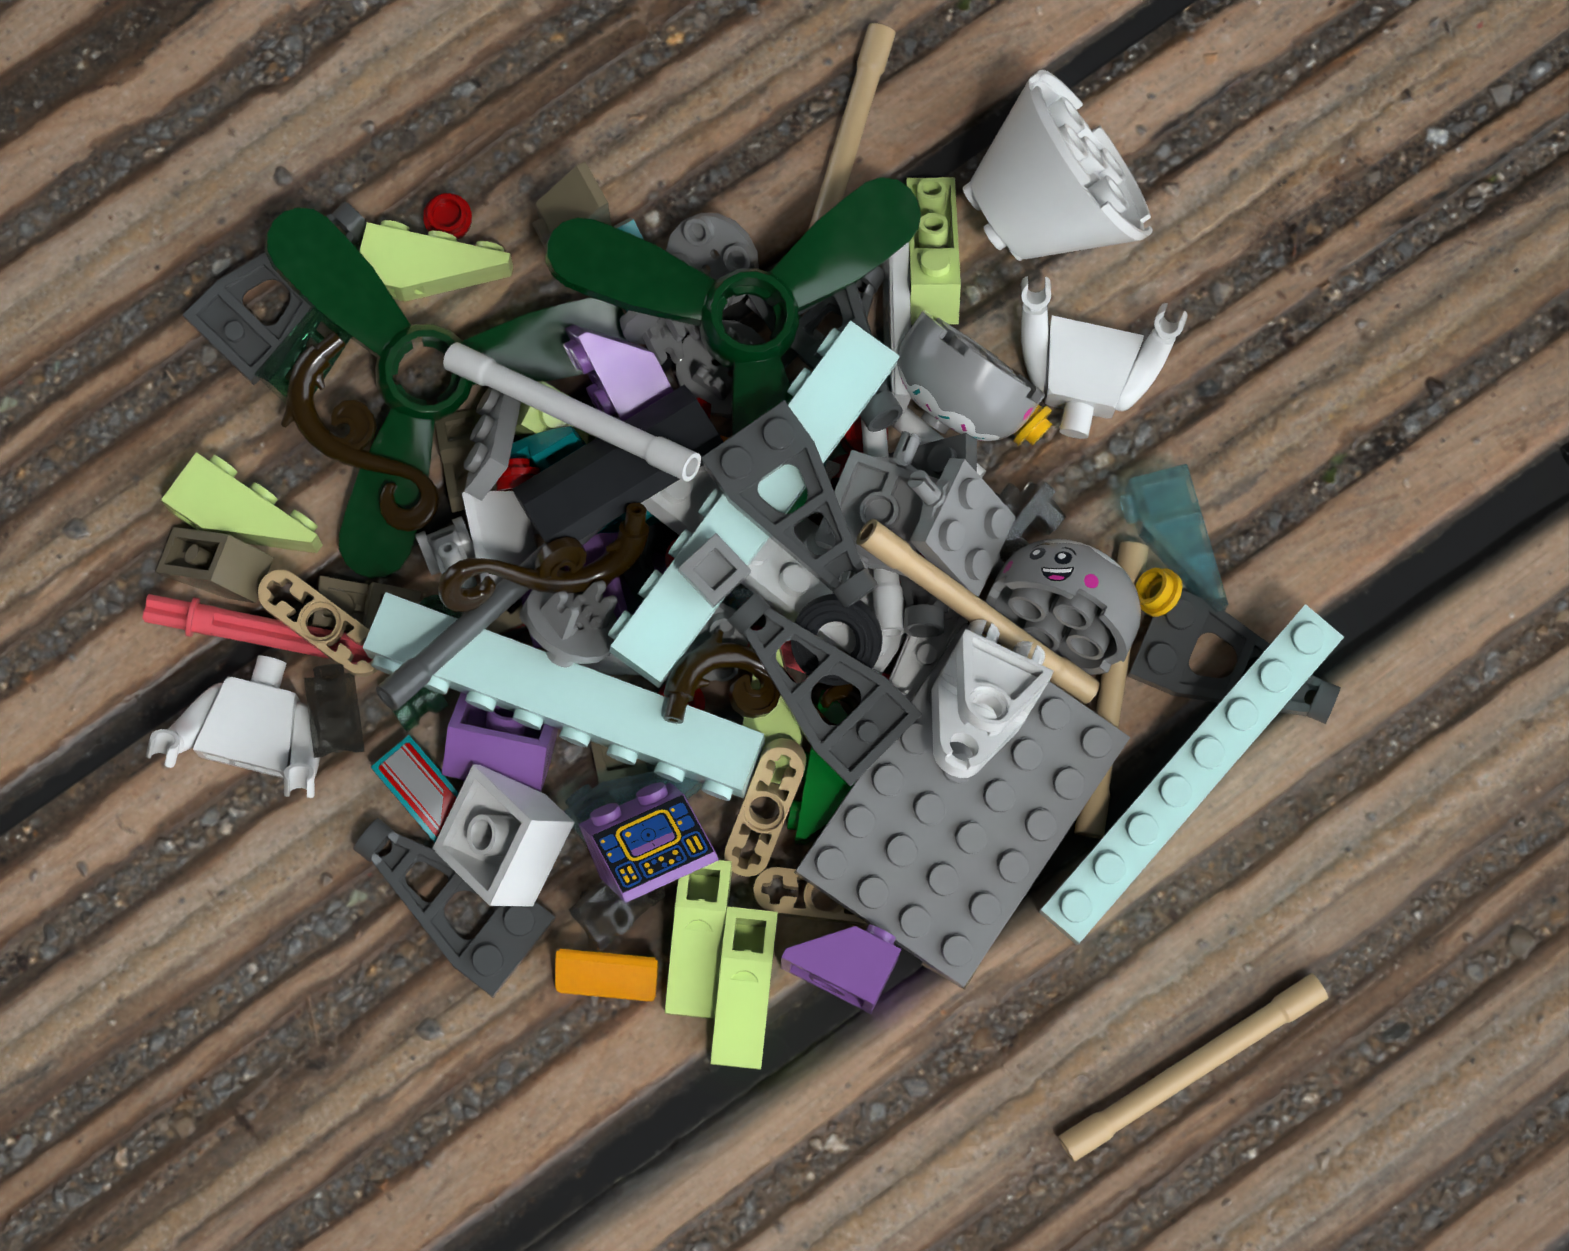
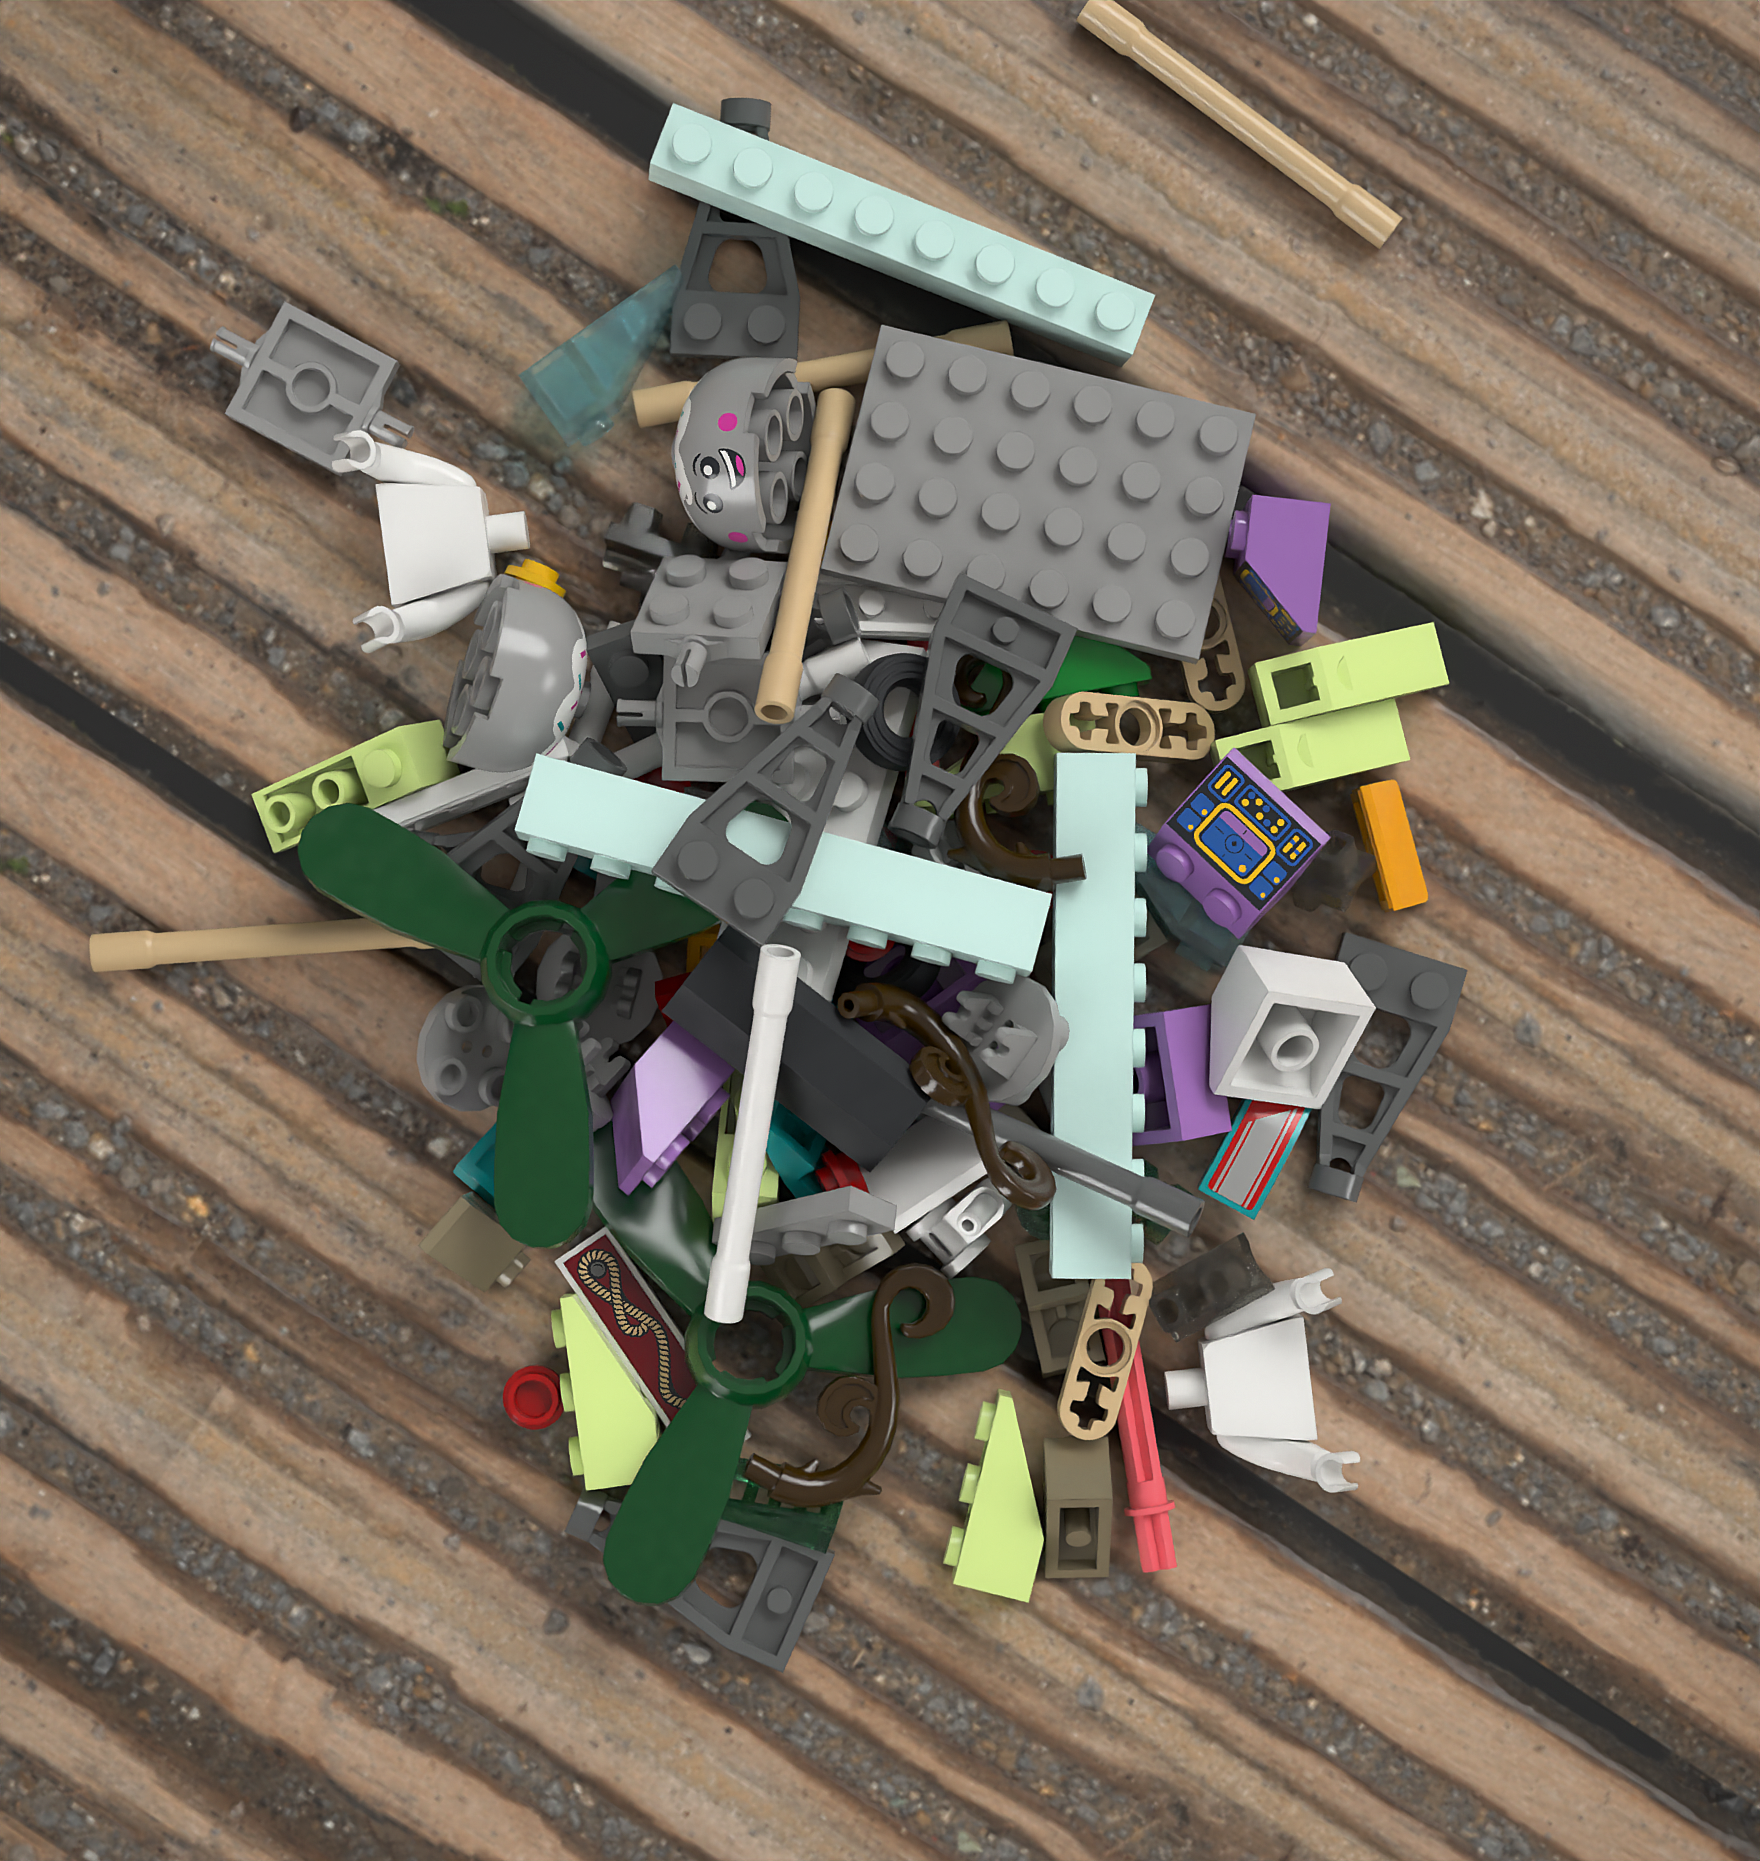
camera: 105 degrees left, 10 degrees up
light grey plate [678,533,752,608] -> none
white piece [931,619,1054,778] -> none
white cone [963,70,1153,261] -> none
yellow plate [1135,568,1183,617] -> none
none -> light grey plate [210,301,414,476]
none -> tile [554,1226,751,1441]

